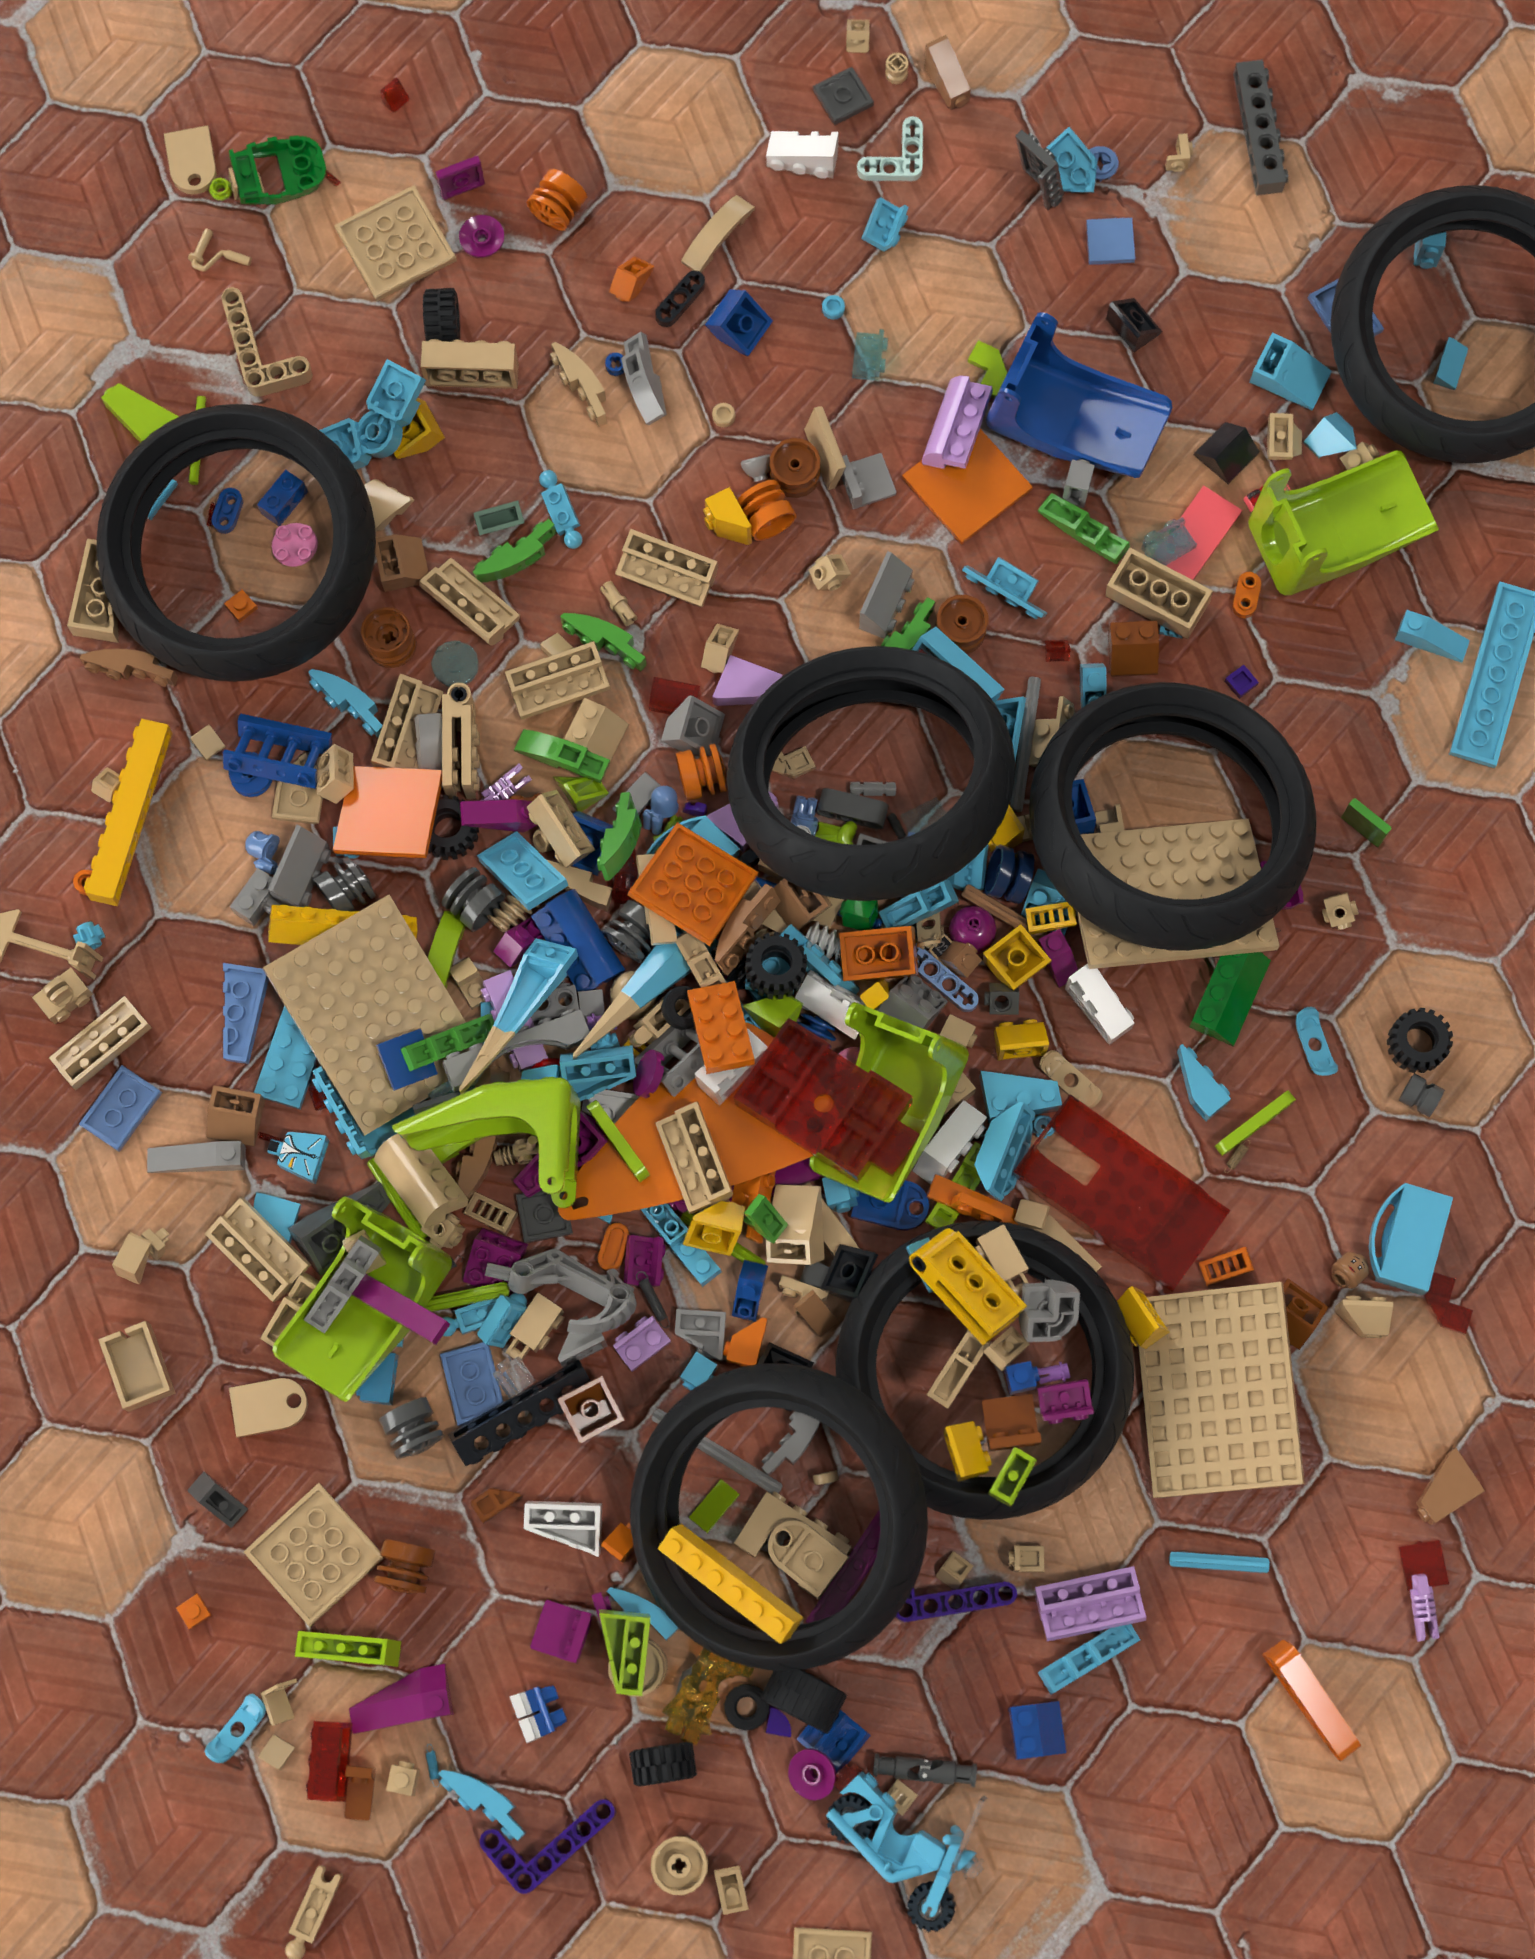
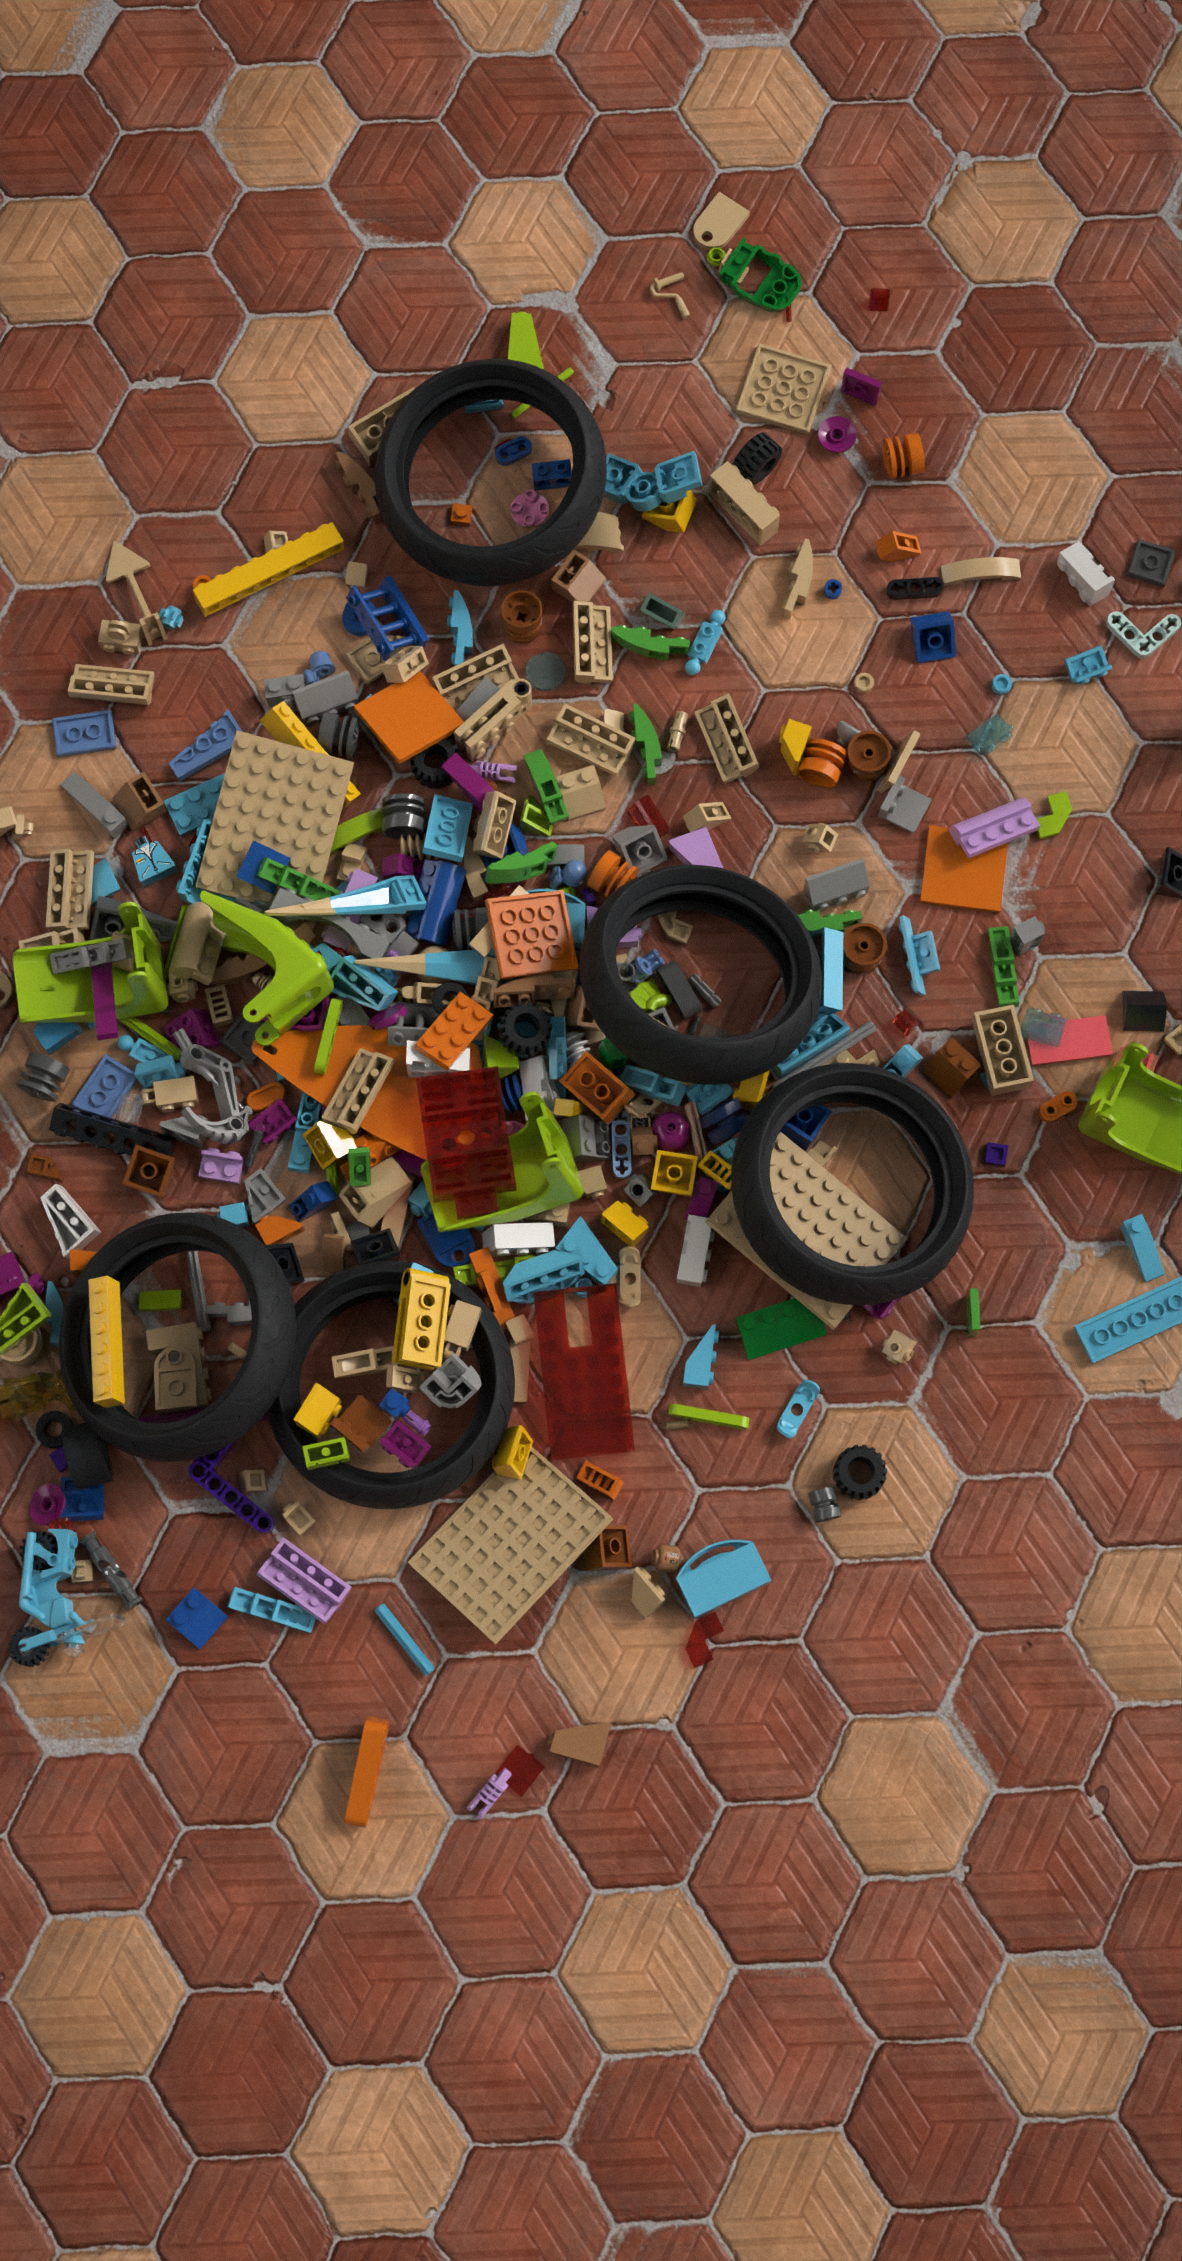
camera: 45 degrees right, 0 degrees up
tan beam [222,287,313,397] -> none
light grey slope [621,332,667,425] -> none
blue piece [986,312,1172,478] -> none

